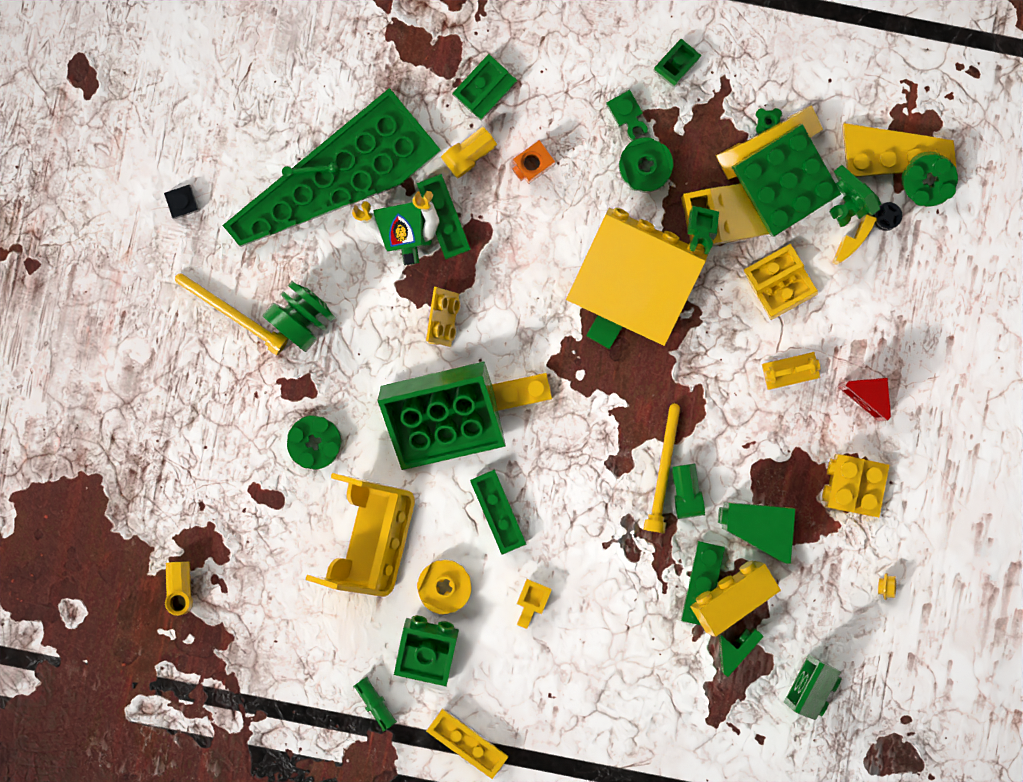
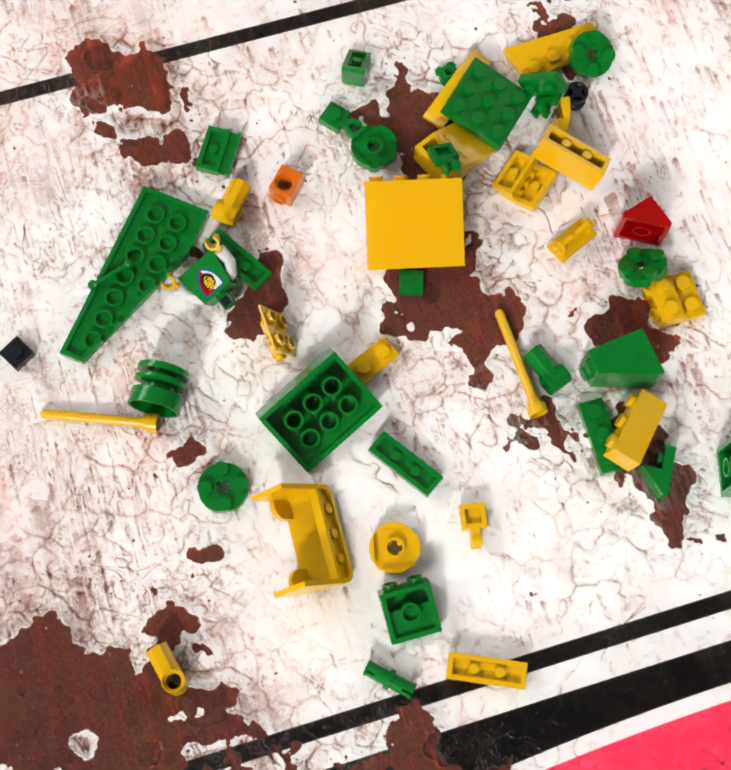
camera: 30 degrees left, 15 degrees down
none -> yellow brick [531,123,611,191]
none -> green plate [618,247,668,288]

